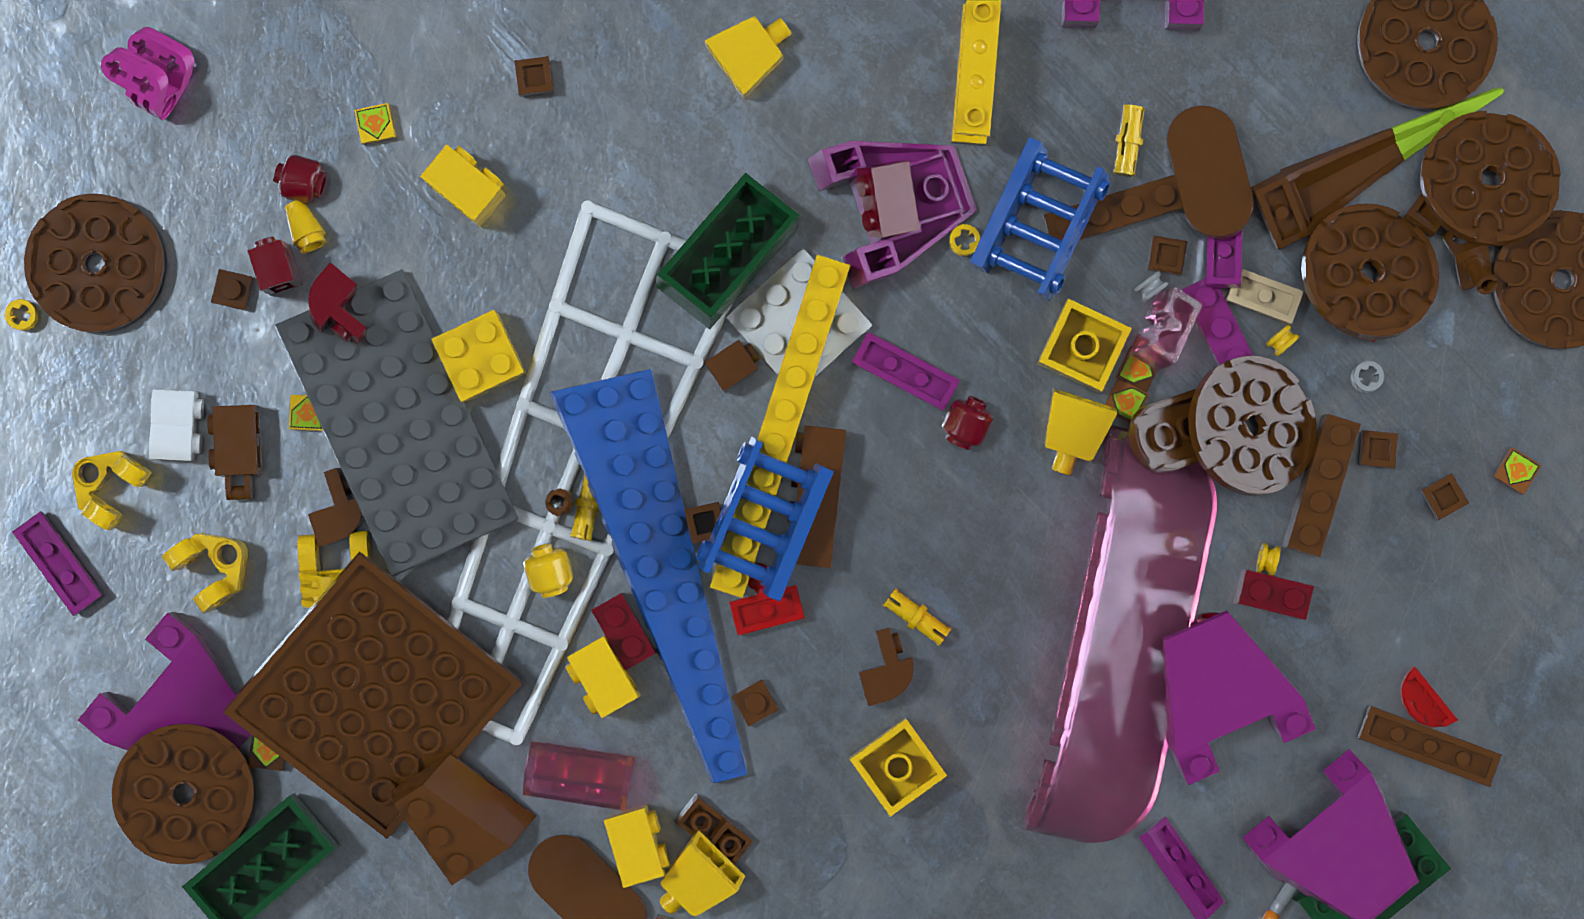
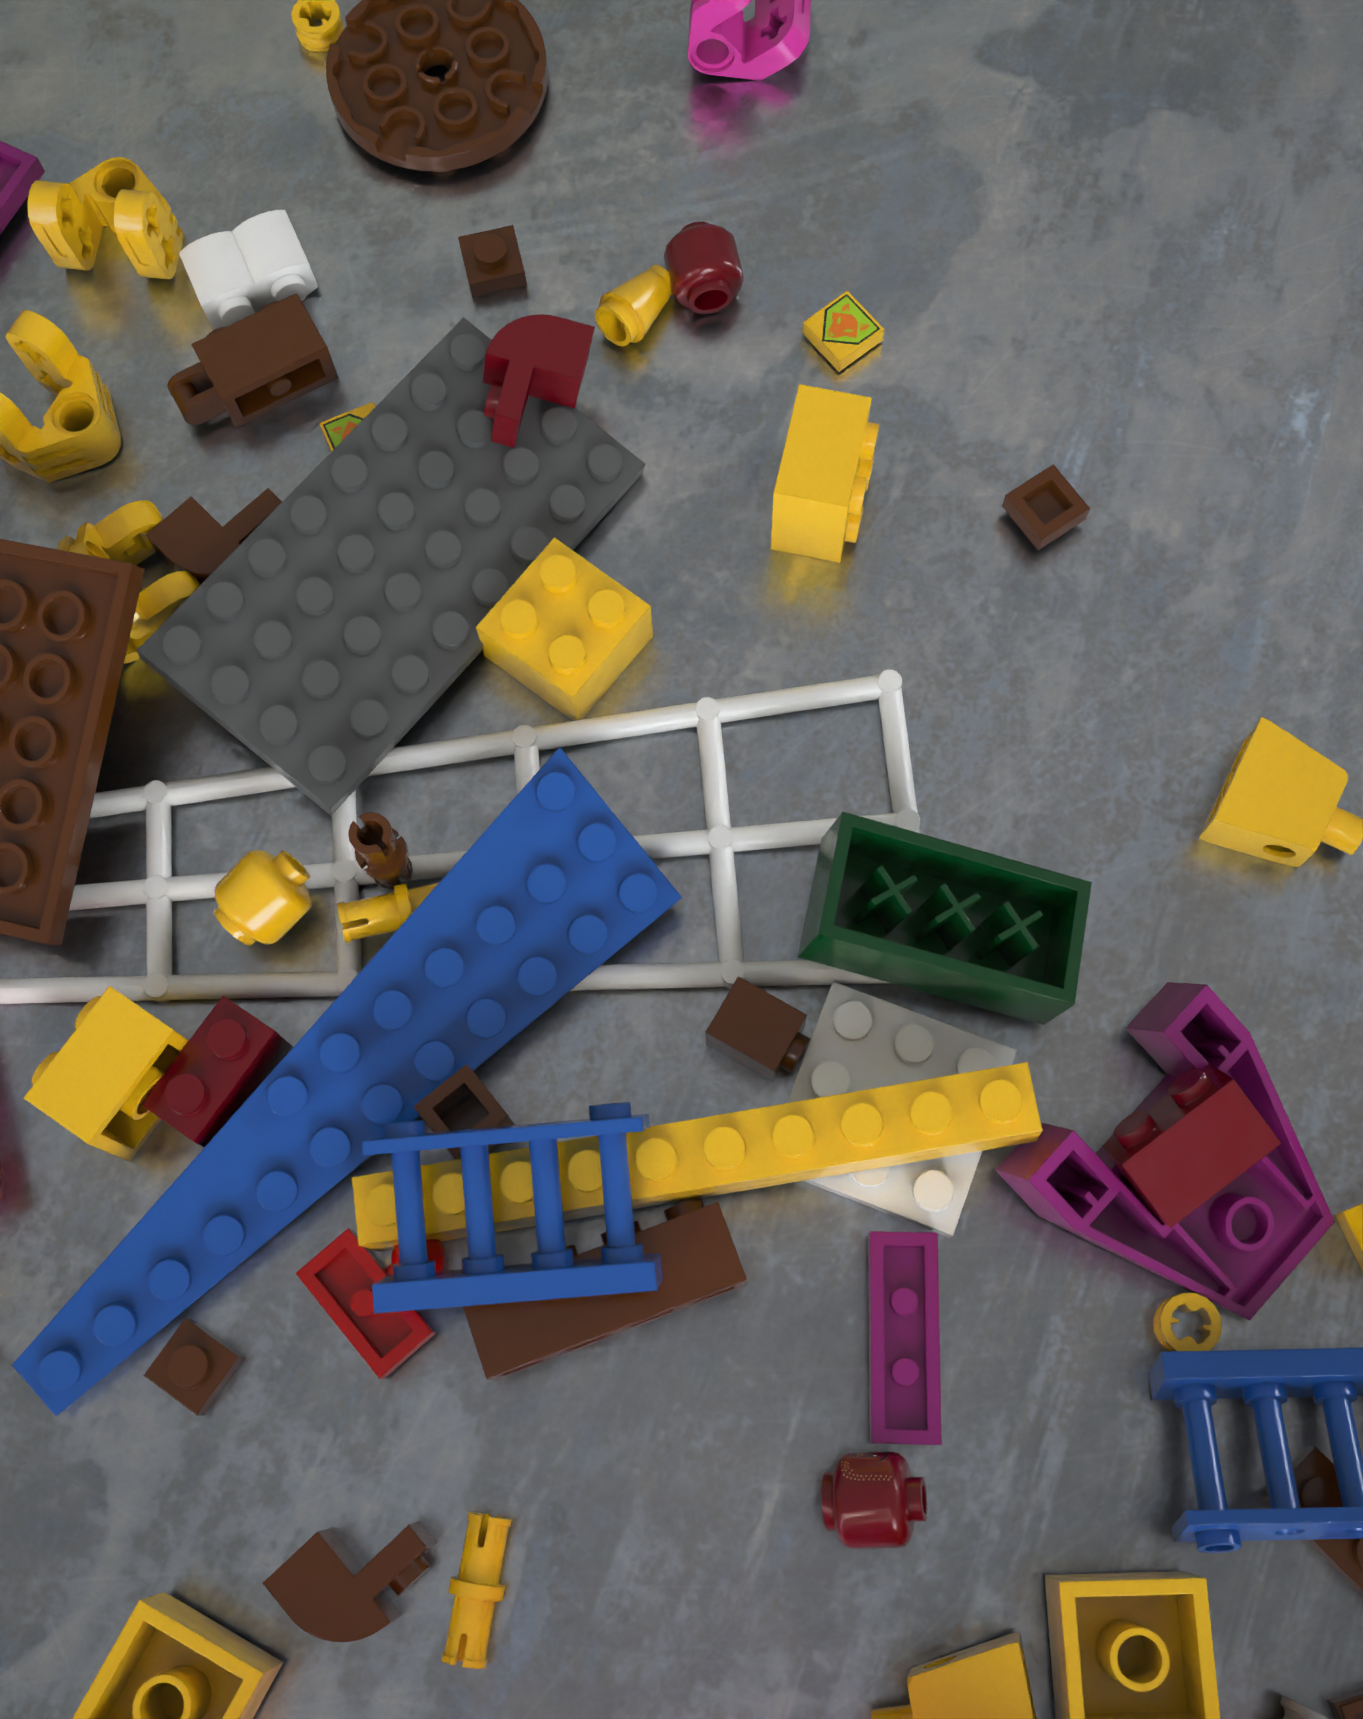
camera: 65 degrees right, 15 degrees down
dark red brick [247,236,303,296] -> none

